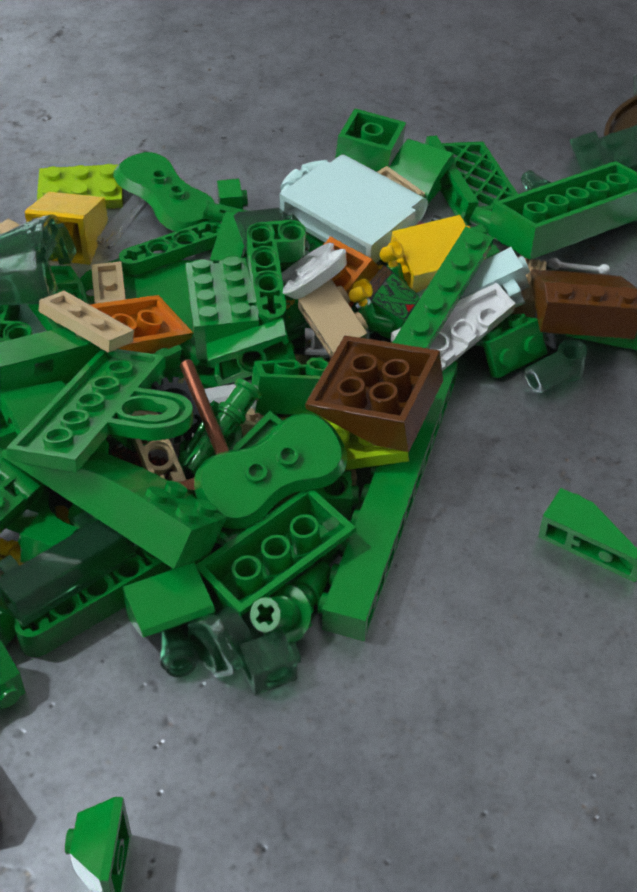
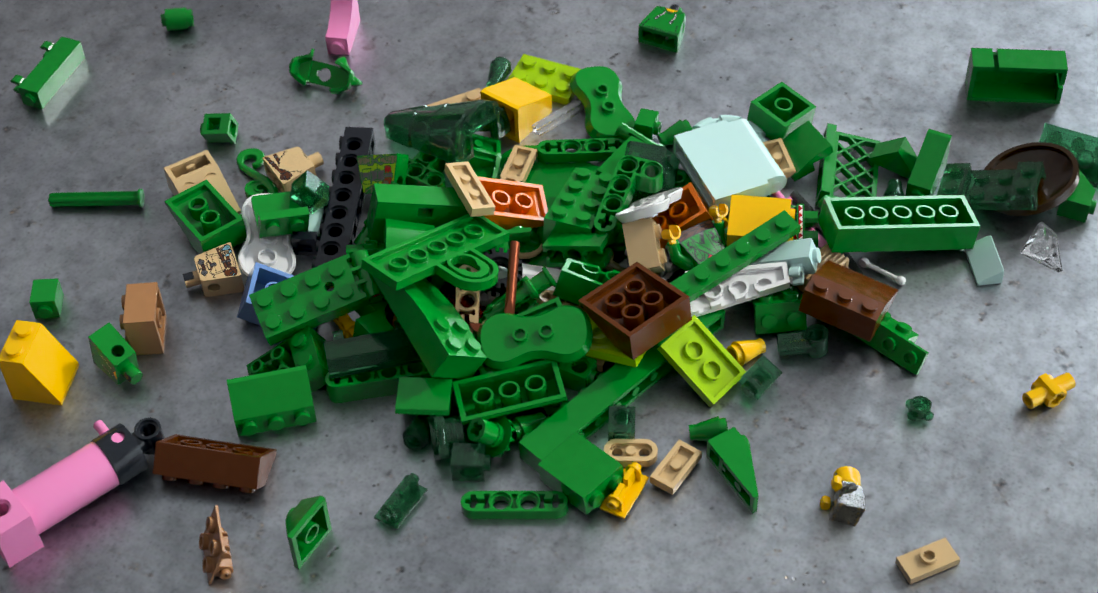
camera: 30 degrees right, 0 degrees up
none -> clear green hinge [374,473,427,530]
none -> green beam [461,491,568,519]
none -> clear green cone [486,57,512,87]
none -> green brick [537,432,624,515]
none -> yellow hinge [600,462,649,519]
none -> tan plate [604,439,658,467]
none -> clear green brick [608,405,636,441]
none -> green torso [638,4,686,53]
none -> tan plate [650,440,702,495]
none -> green cone [657,119,692,146]
none -> lime plate [657,315,747,407]
none -> green cone [689,416,728,441]
none -> yellow cone [726,338,766,366]
none -> clear green brick [739,355,783,400]
none -> green slope [868,137,917,179]
none -> green slope [905,129,952,196]
none -> green piece [965,48,1068,104]

